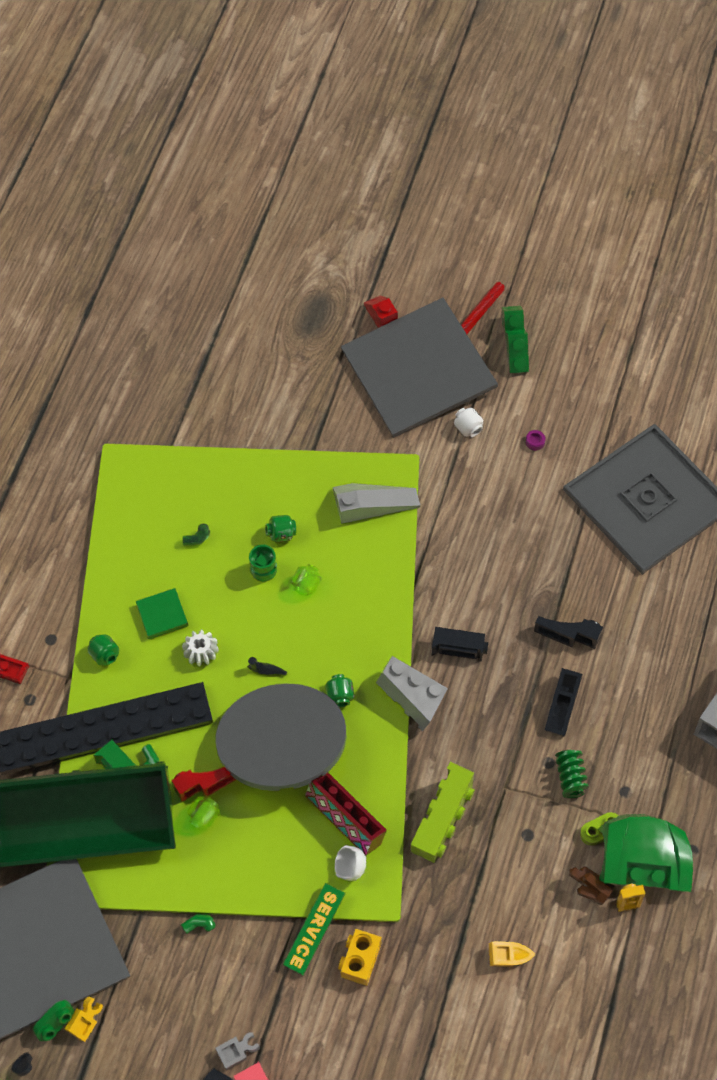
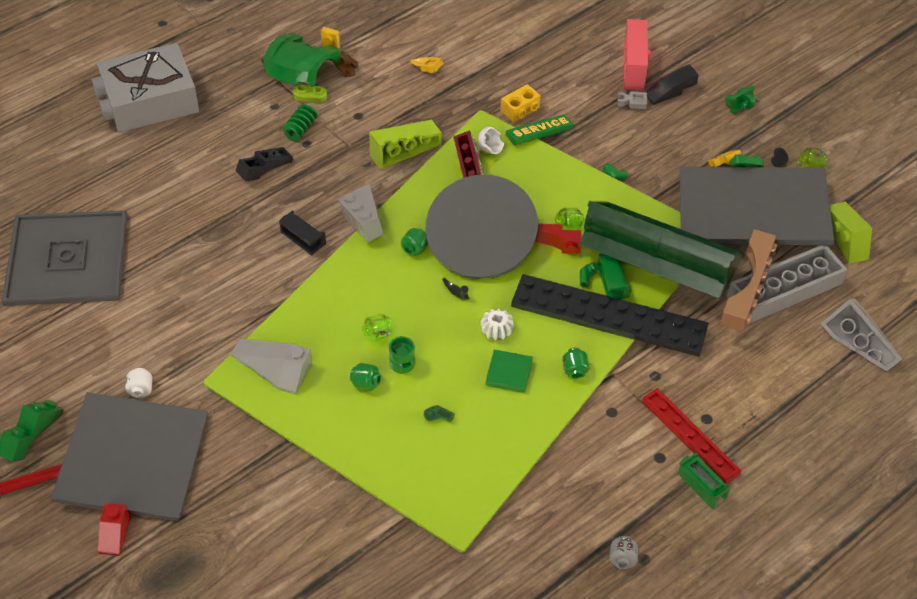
camera: 150 degrees left, 10 degrees down
magenta tile [525,430,546,451] -> none
black slope [534,616,603,649] -> none

